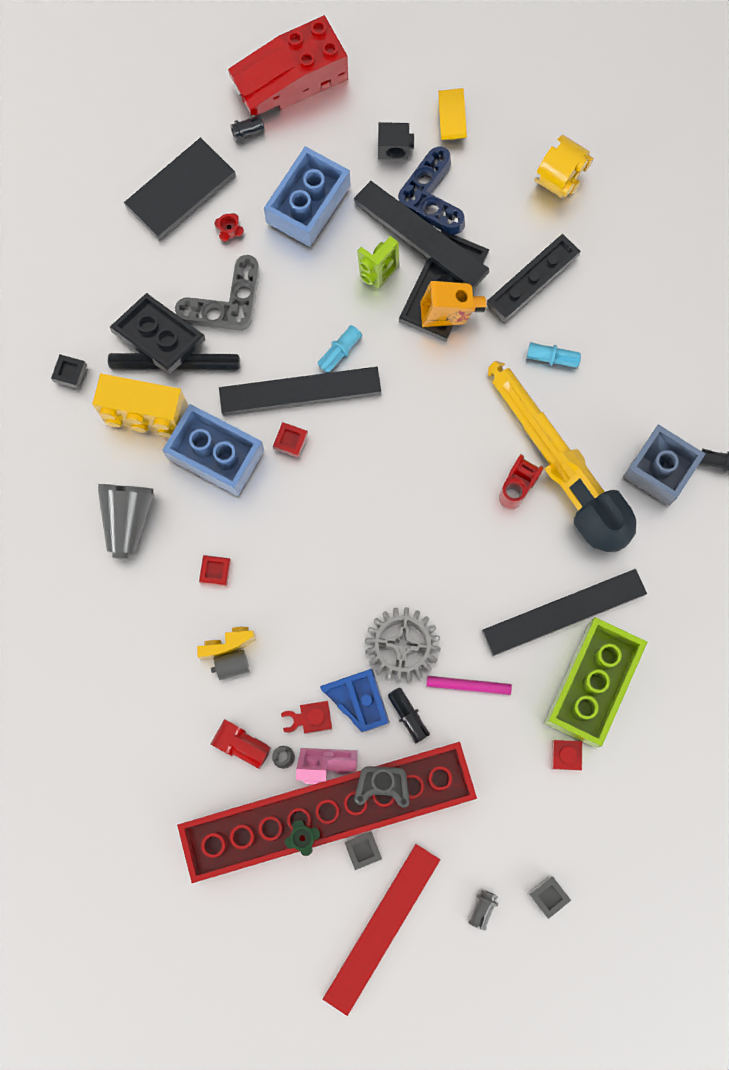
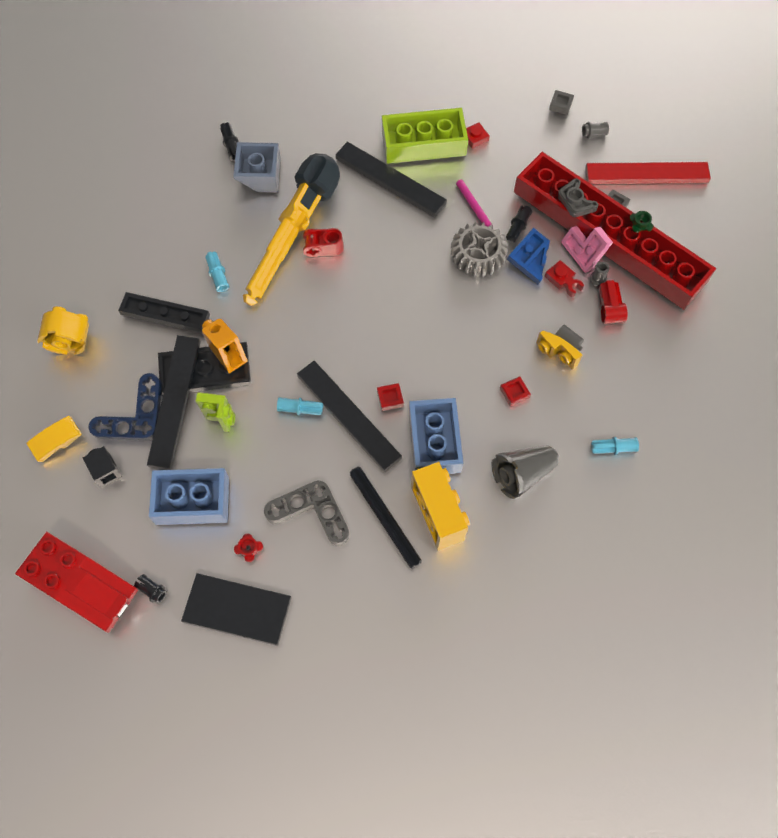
camera: 125 degrees left, 10 degrees down
black plate [51,354,87,389] -> none
black tile [110,293,206,375] -> none
none -> medium azure axle [591,437,639,455]

